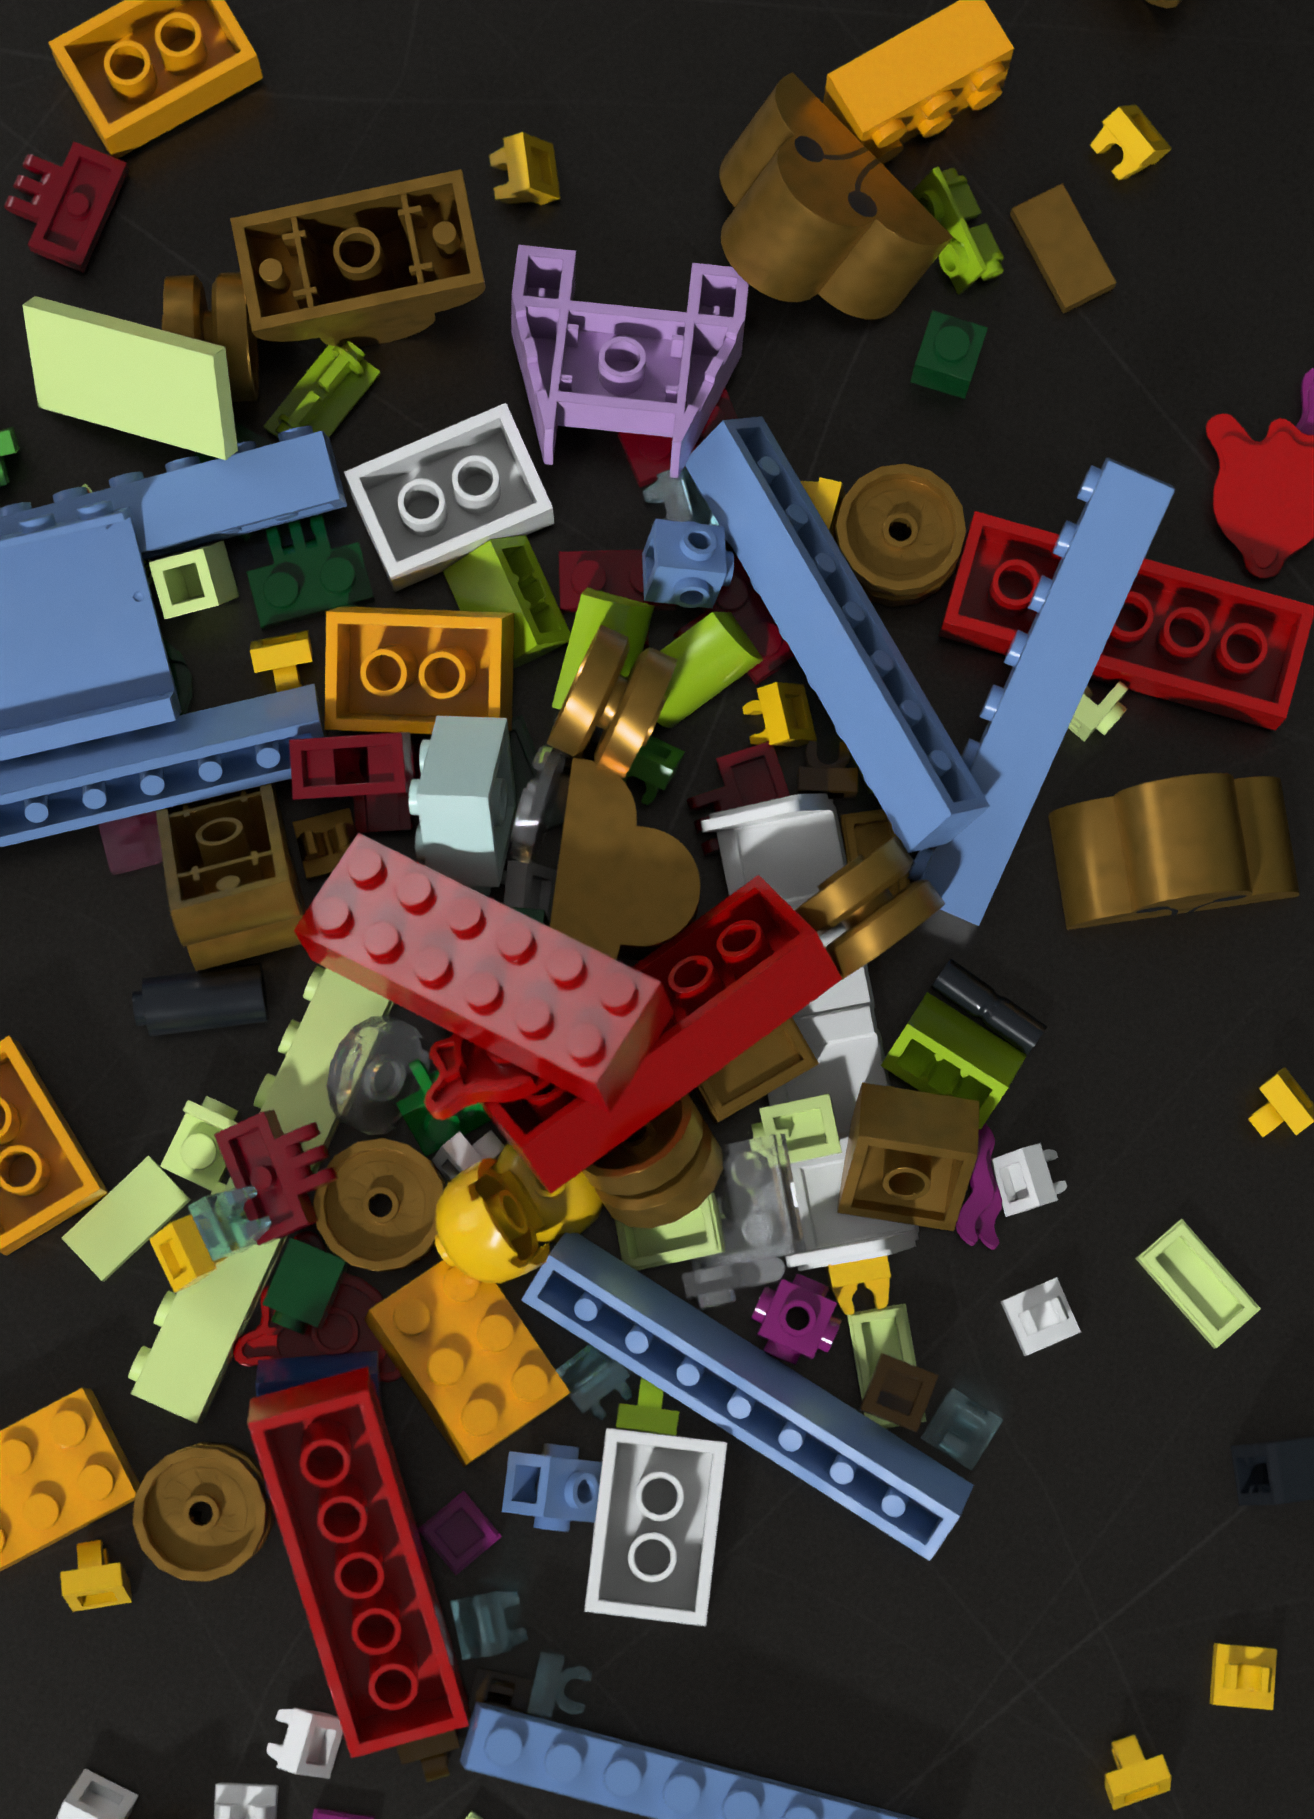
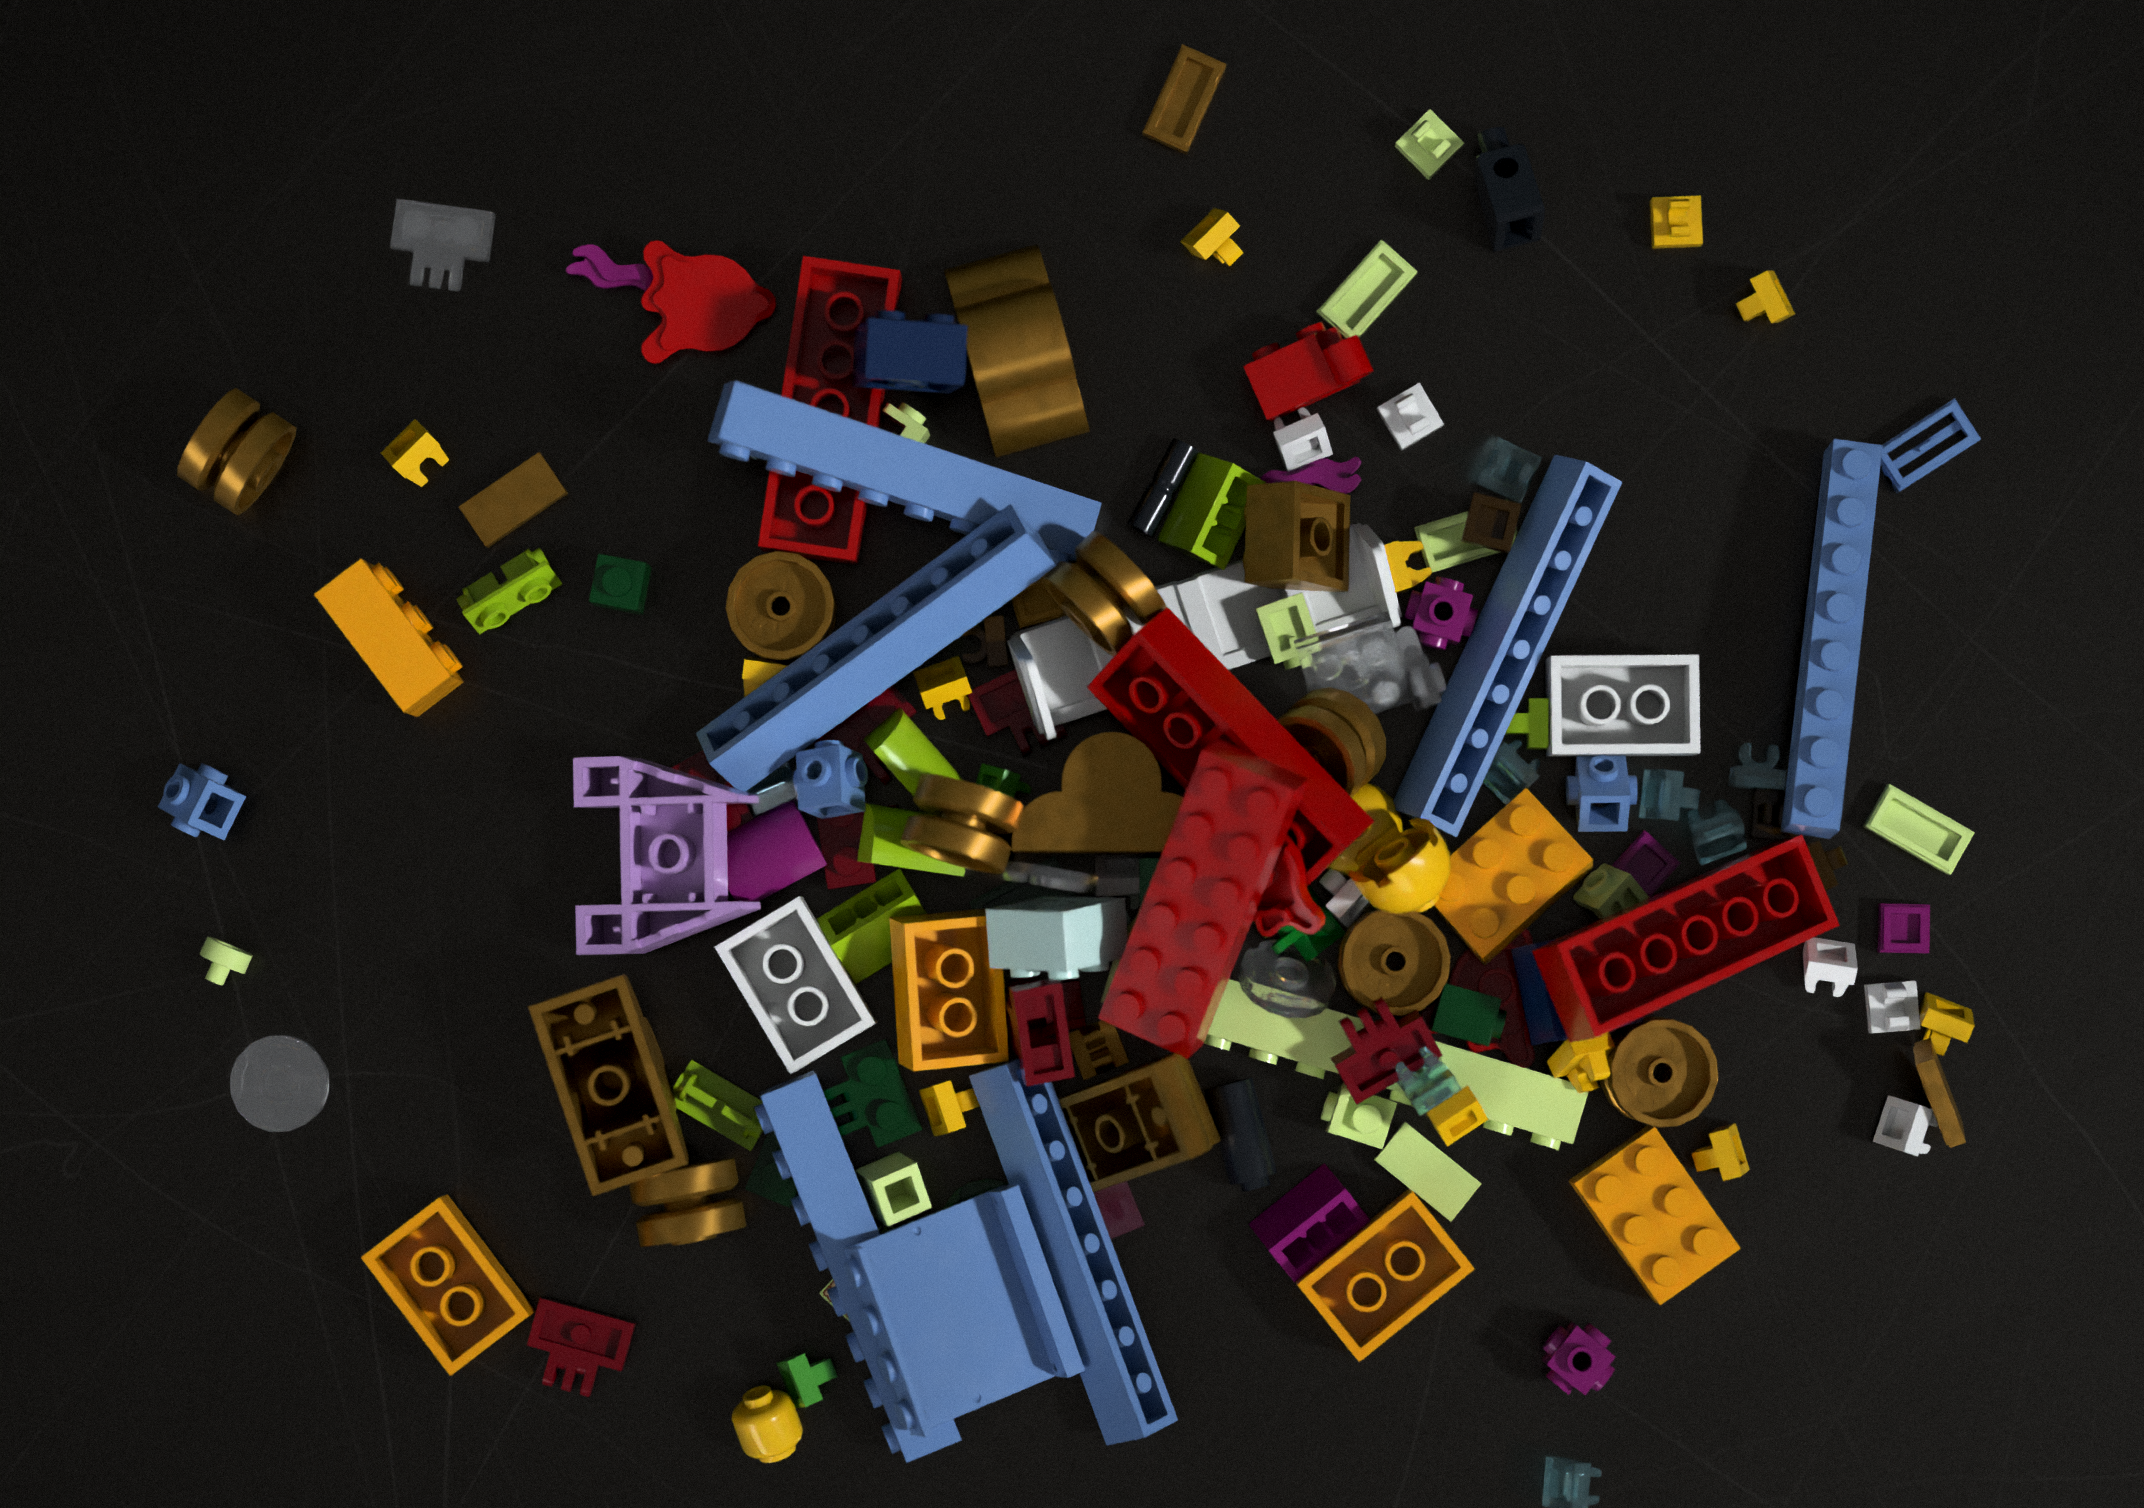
camera: 90 degrees left, 5 degrees up
yellowish green tile [22,296,238,460] -> none
yellow tile [489,132,560,205] -> none
yellowish green tile [614,1193,726,1271] -> none
pearl gold tile [694,1017,819,1124] -> none
pearl gold brick [720,72,953,319] -> none
none -> magenta brick [727,799,827,902]
none -> dark blue brick [852,310,968,394]
none -> red hinge [1243,322,1374,421]
none -> magenta brick [1248,1163,1371,1282]
none -> yellow tile [1547,1032,1616,1093]
none -> yellowish green bracket [1573,863,1650,920]
none -> clear light blue tile [1639,769,1700,821]

